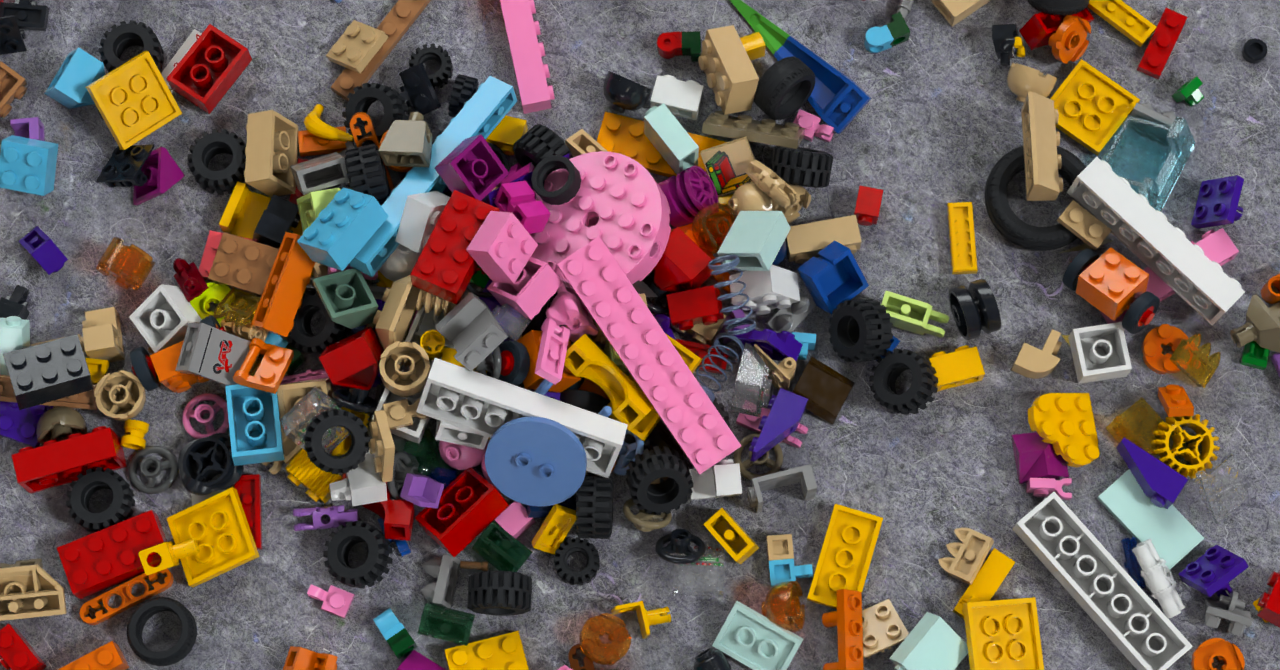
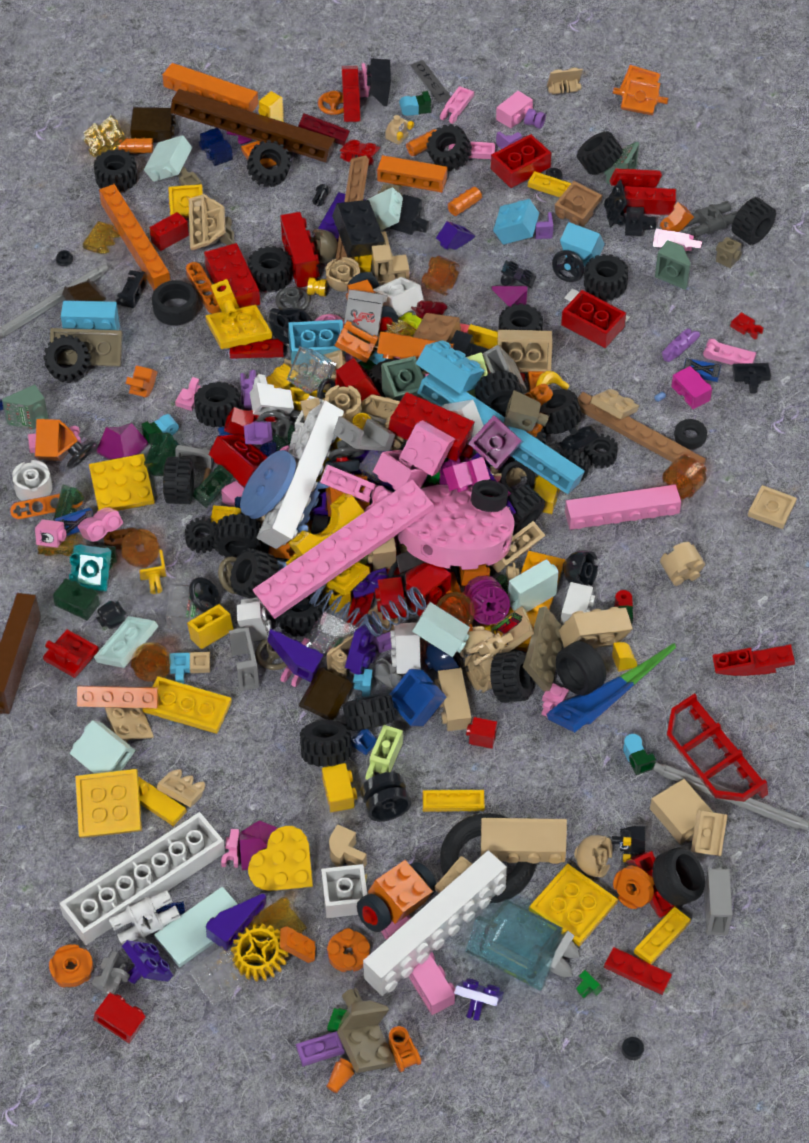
camera: 90 degrees right, 20 degrees down
yellow plate [86,51,182,150] -> none
black tyre [303,409,370,474] -> none
tan plate [368,410,395,483] -> none
clear yellow plate [1170,333,1220,388] -> none

